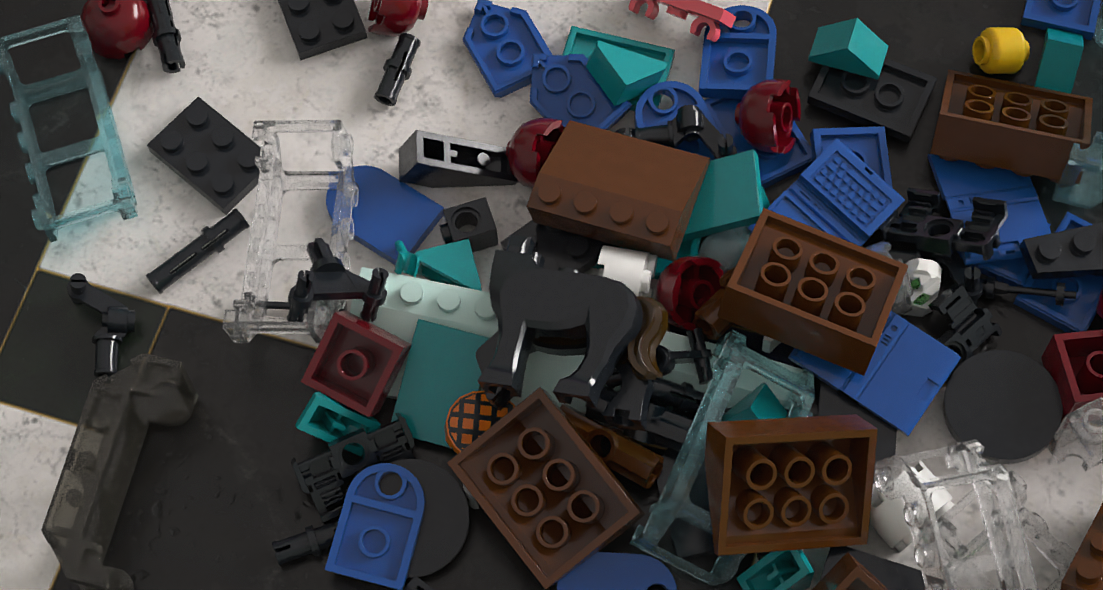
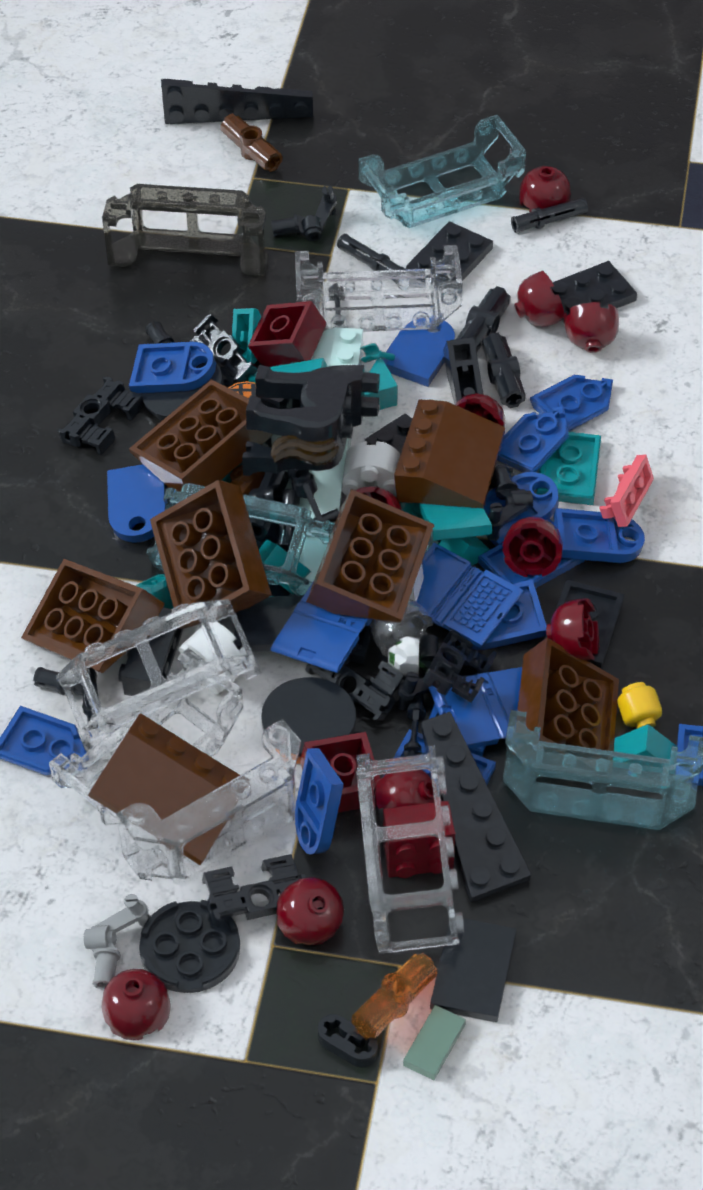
camera: 80 degrees right, 15 degrees down
black axle [287,238,389,325] -> none
black pin [374,33,421,106] -> none
black brick [439,197,499,252] -> none
teal slope [586,40,667,106] -> none
teal slope [808,18,888,80] -> none
none -> black piece [456,286,511,352]
none -> black piece [482,332,526,408]
none -> dark red cylinder [514,271,564,327]
none -> dark red cylinder [546,598,599,661]

